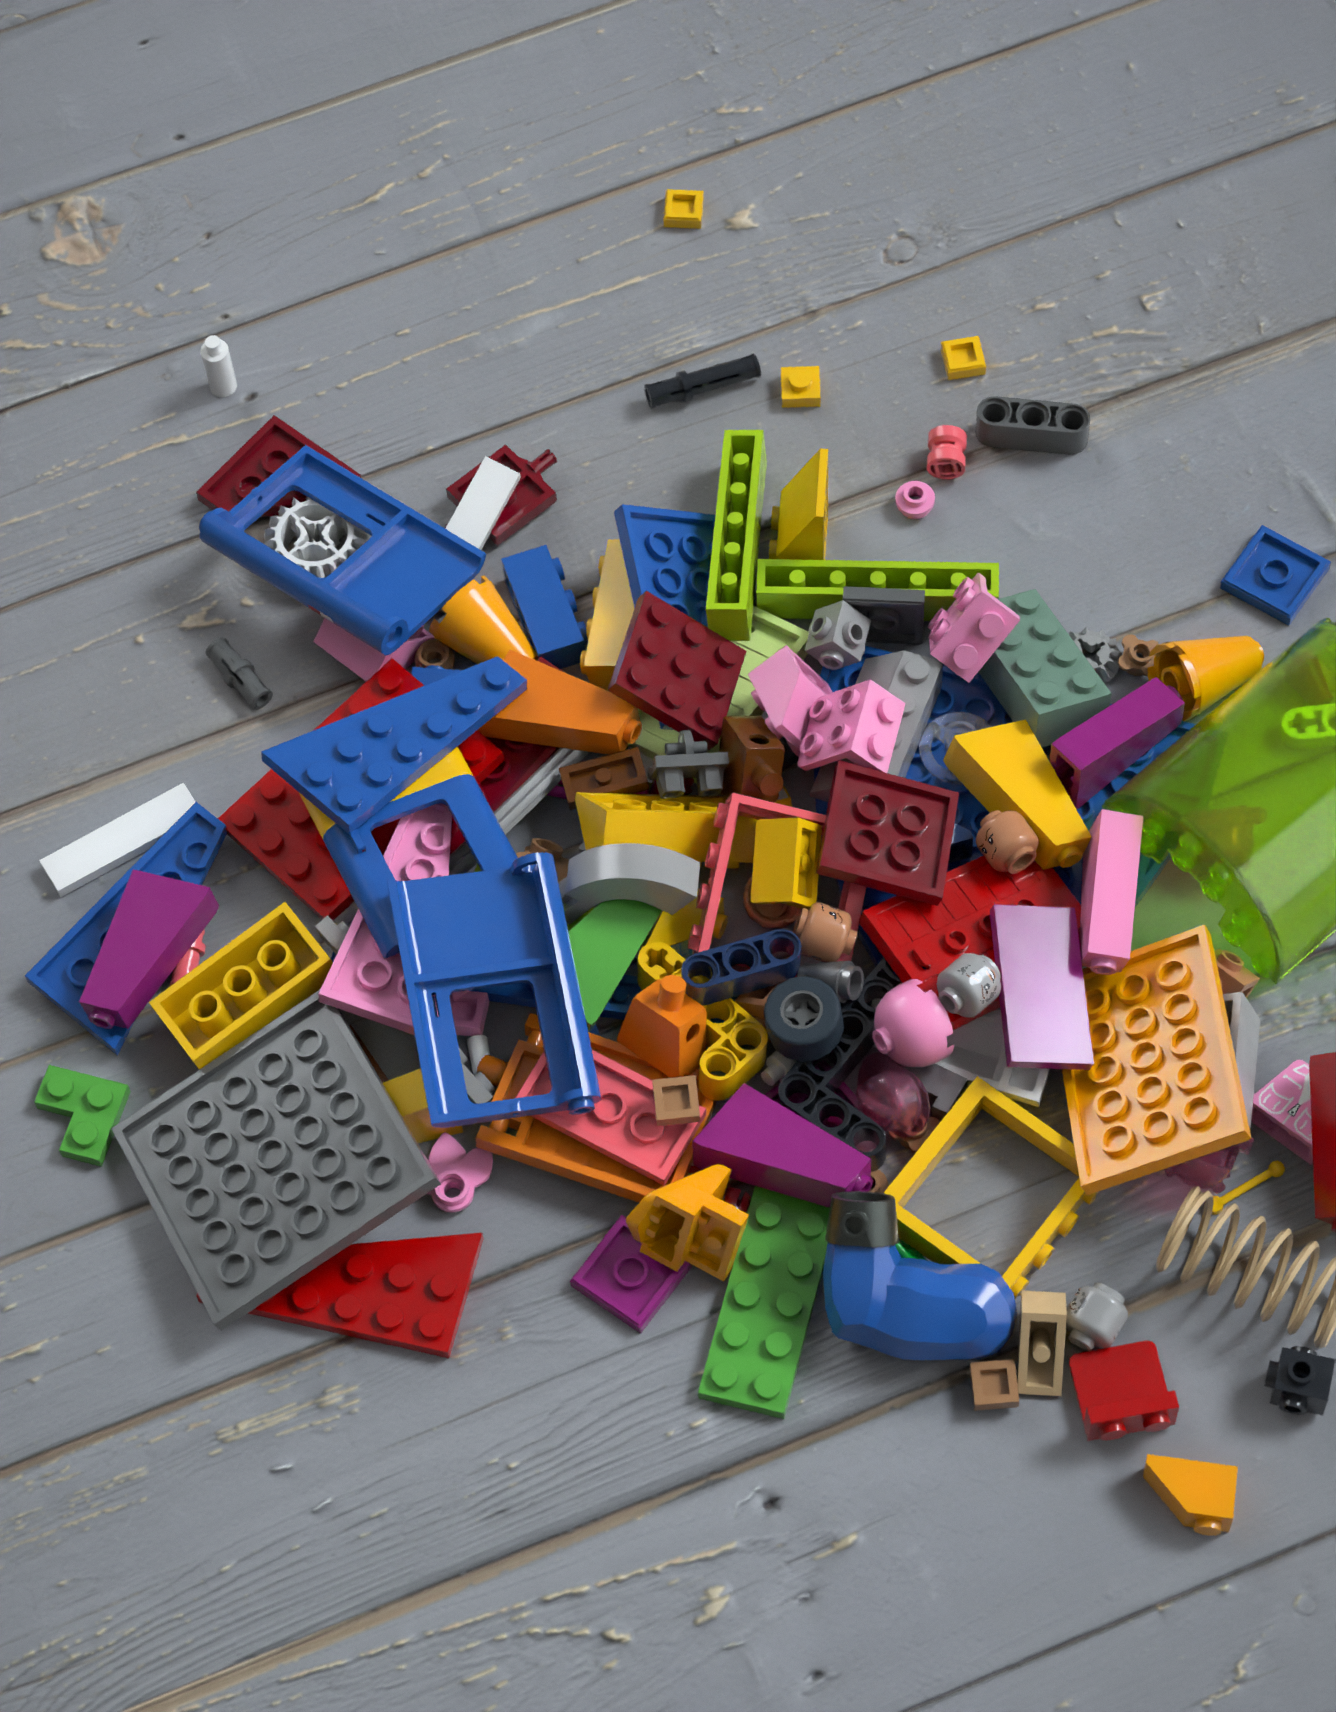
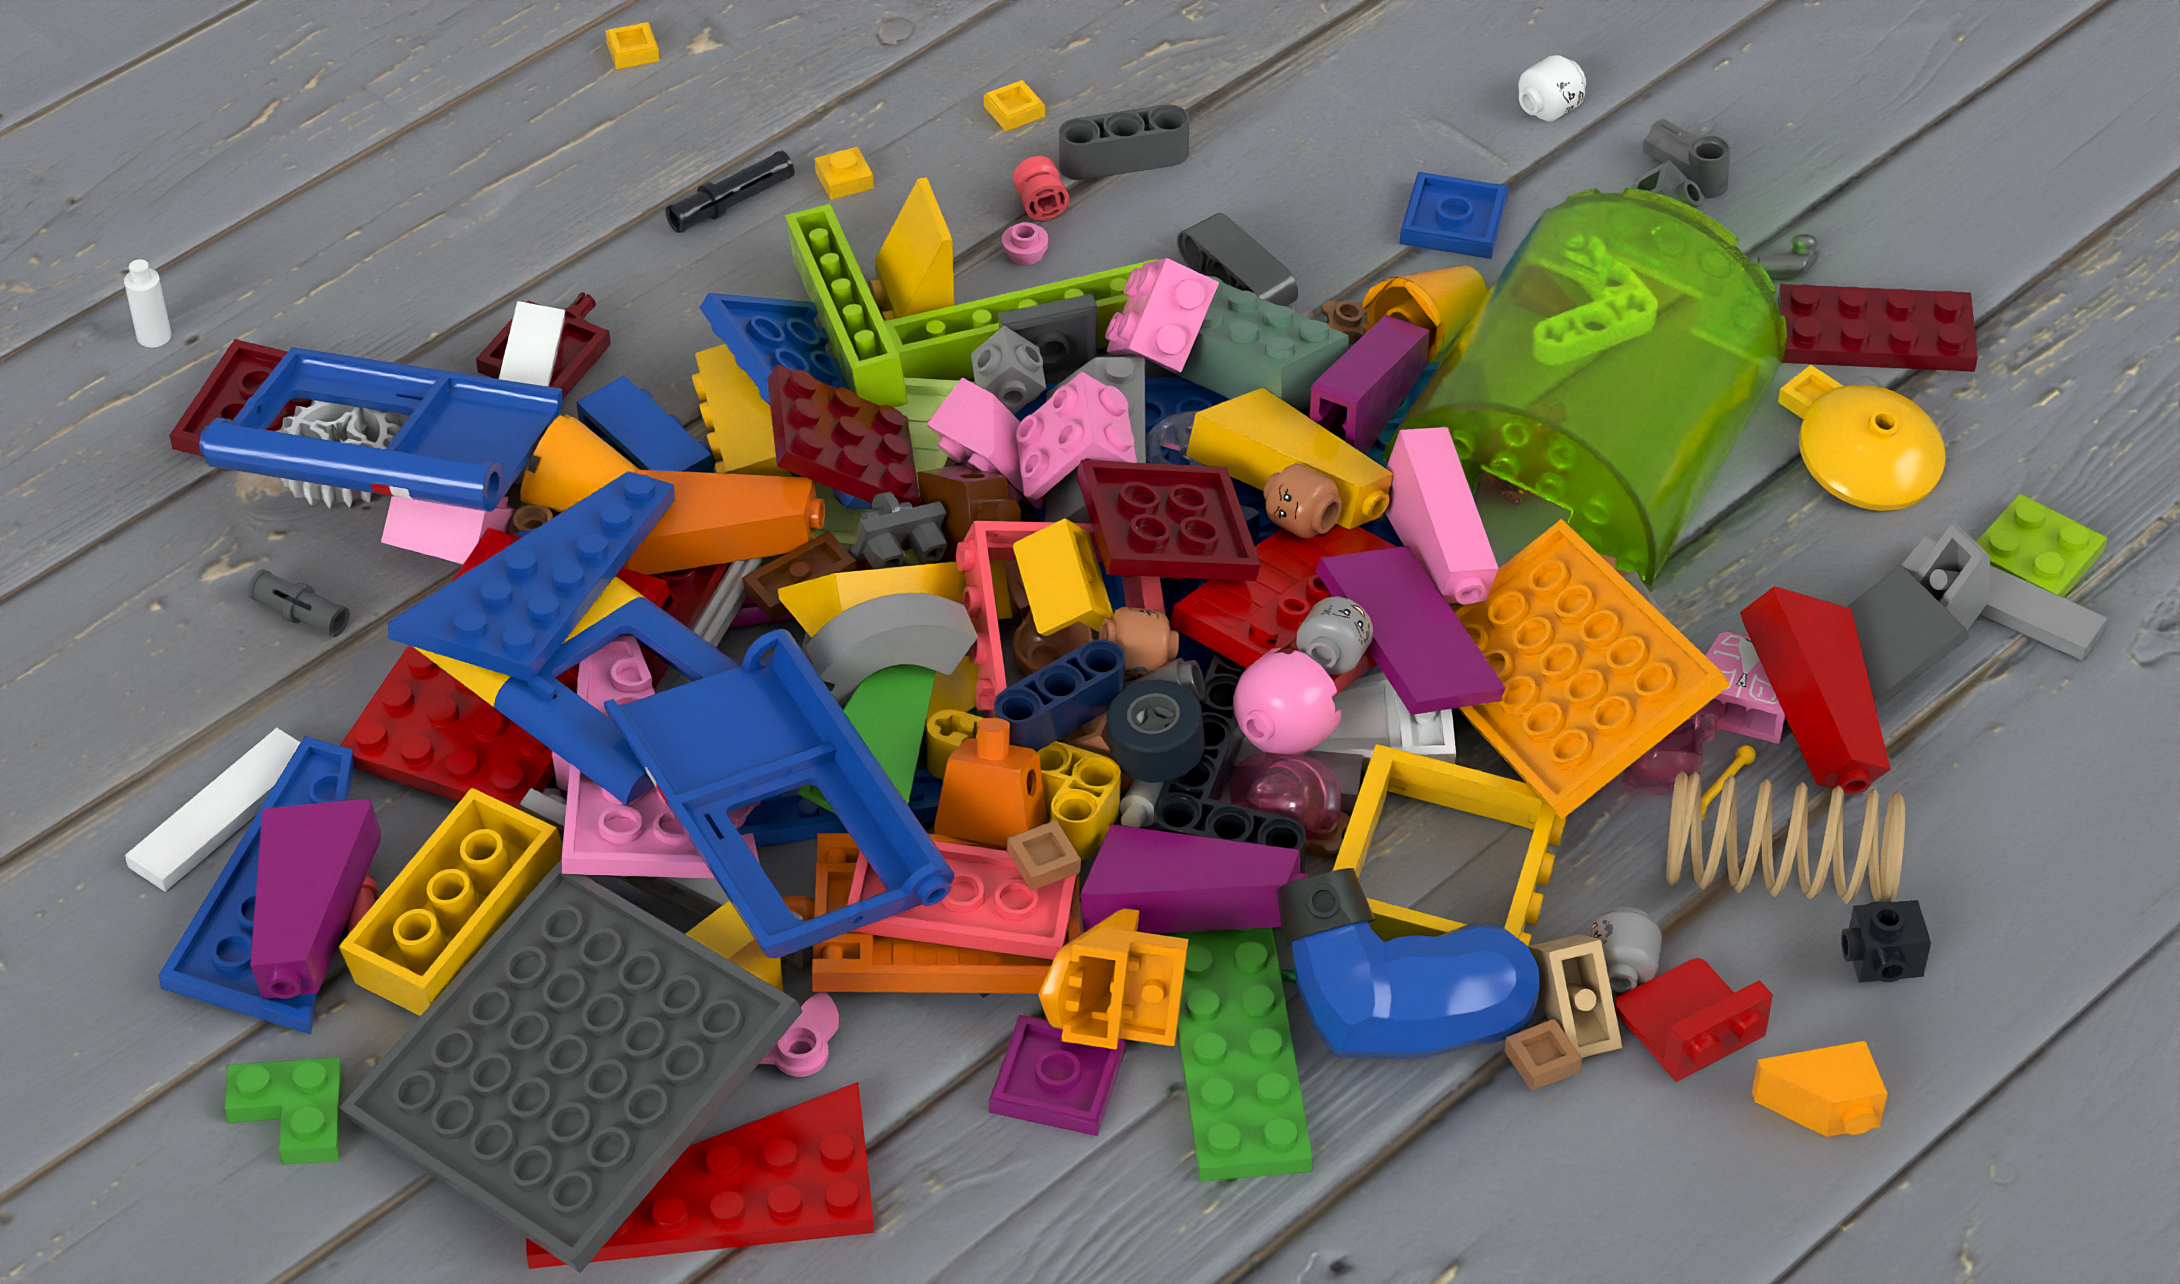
camera: 25 degrees left, 15 degrees down
none -> dark grey beam [1177,213,1298,306]

